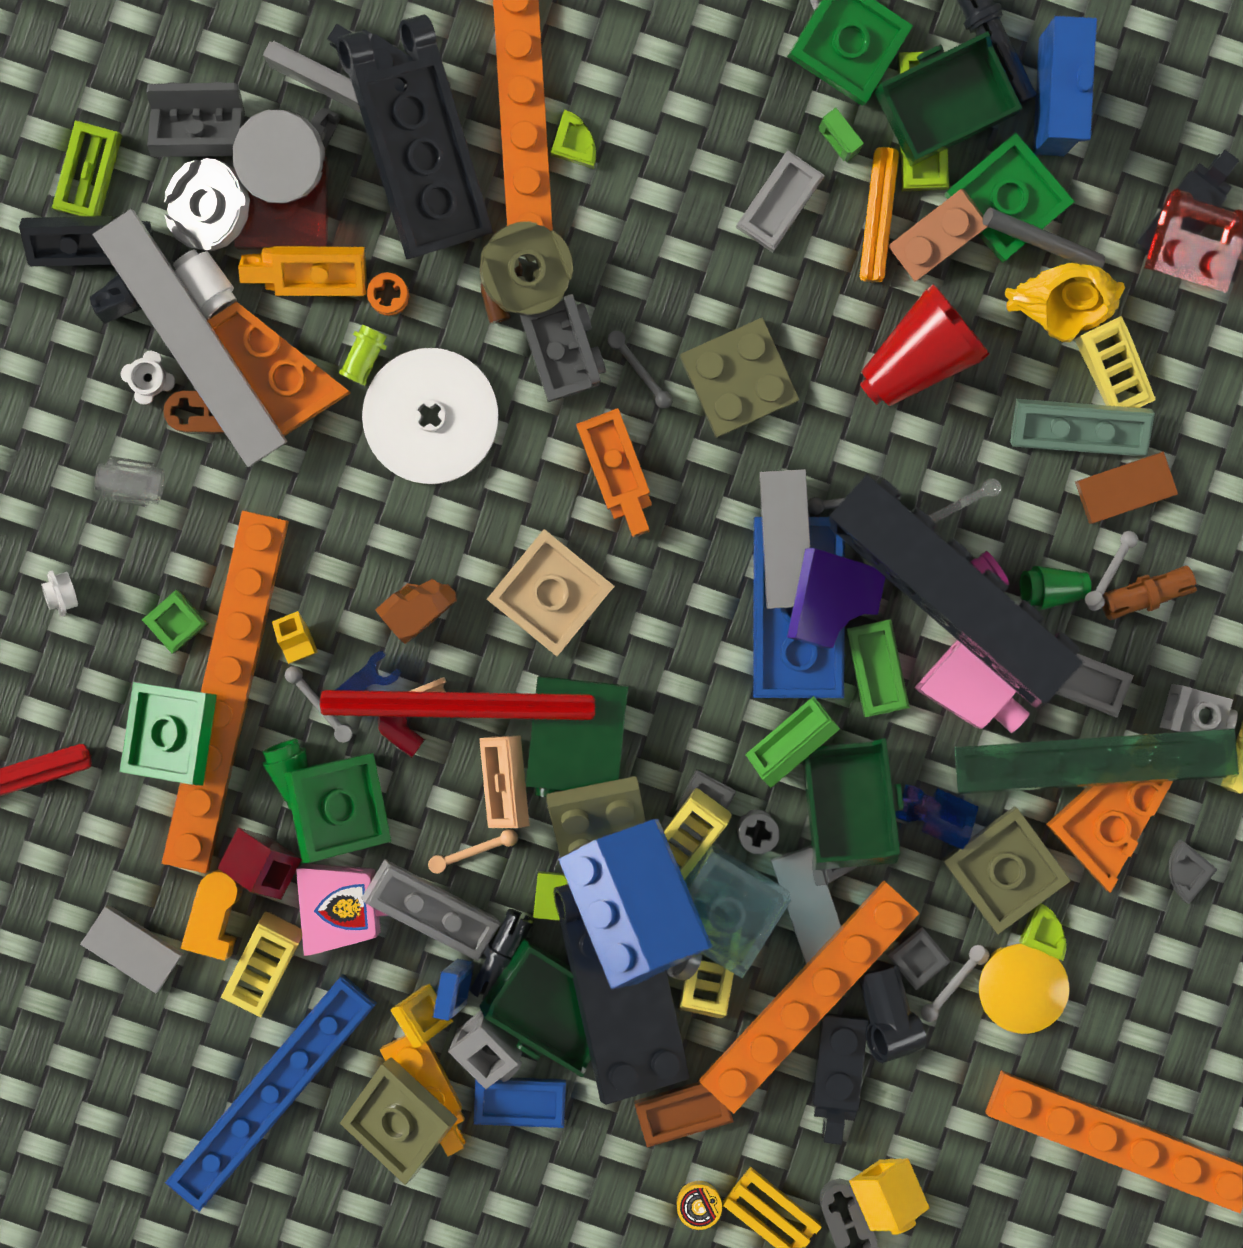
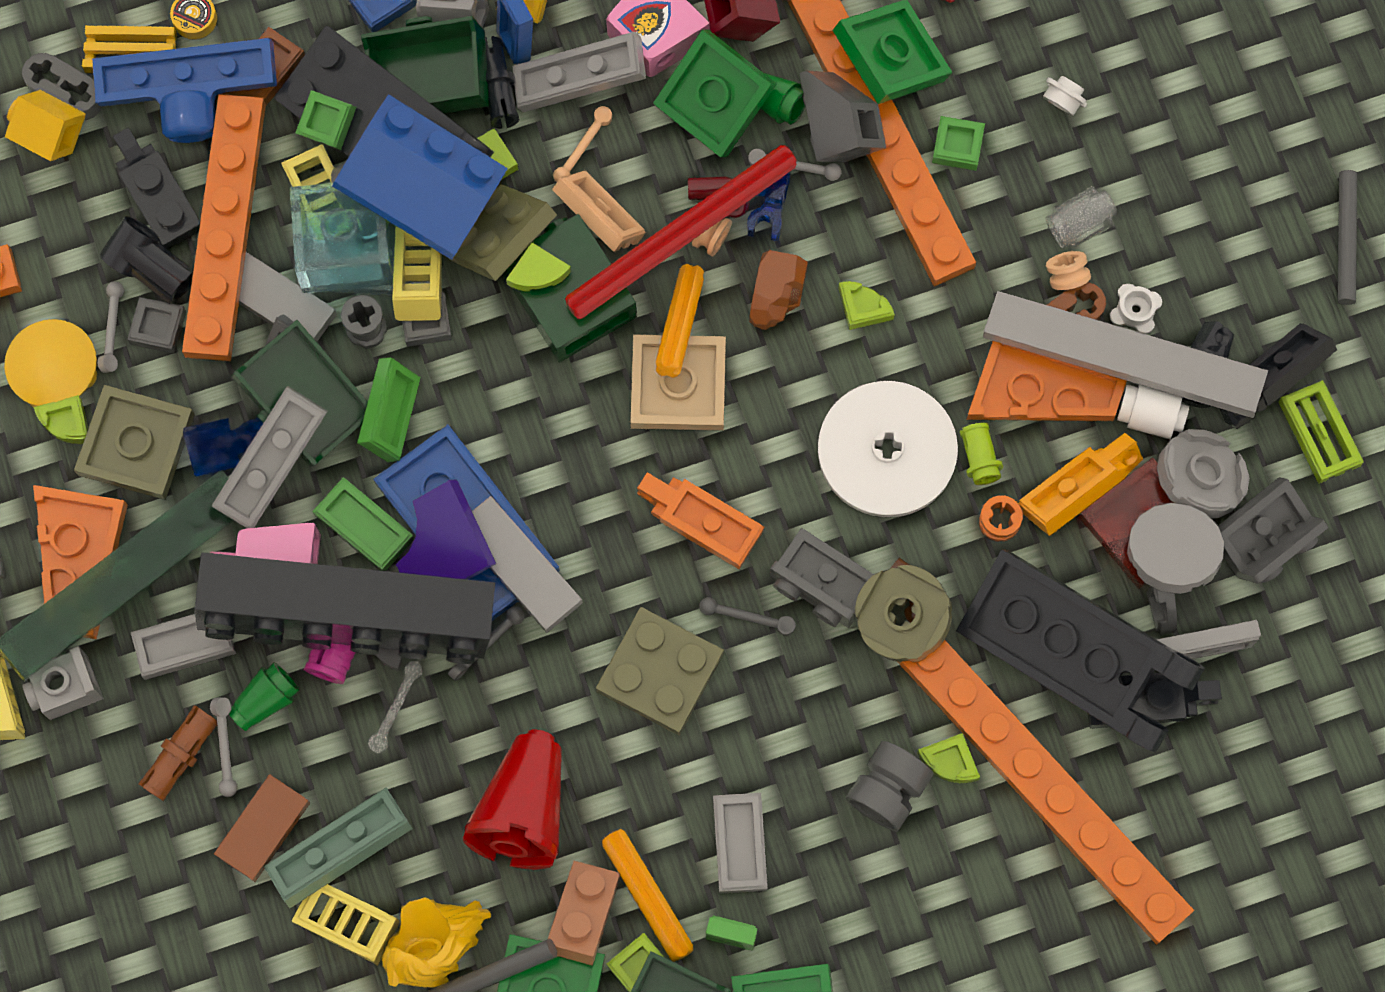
camera: 145 degrees right, 15 degrees down
yellow piece [272,611,318,664] -> none
none -> blue plate [92,38,277,143]
none -> light grey tile [212,386,328,529]
none -> bright green tile [296,90,357,150]
none -> lime tile [506,243,571,291]
none -> light orange axle [656,264,704,378]
none -> dark grey slope [799,70,886,162]
none -> lime tile [838,281,895,330]
none -> dark grey wheel [846,741,934,832]
none -> light nougat bush [1046,251,1091,290]

